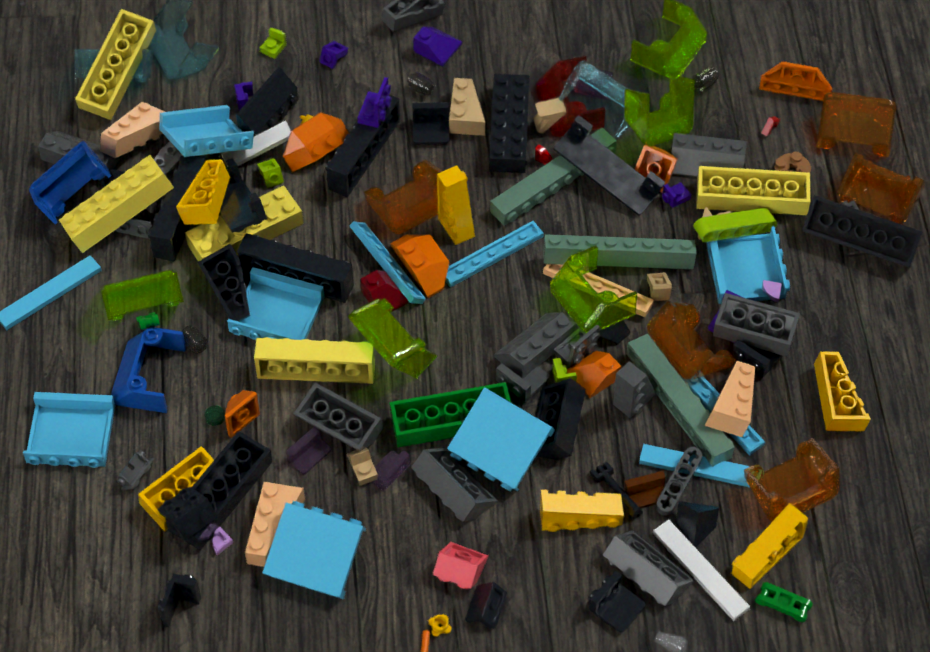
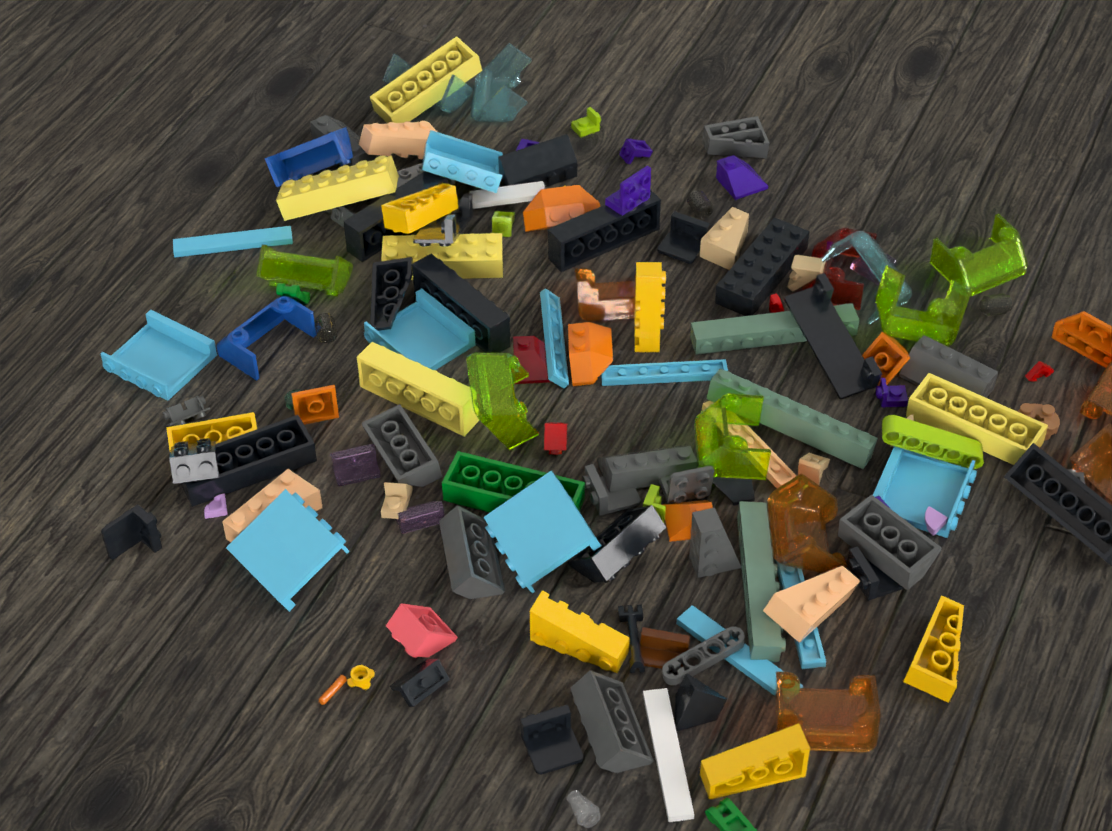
camera: 30 degrees right, 10 degrees down
none -> red slope [544,422,568,454]

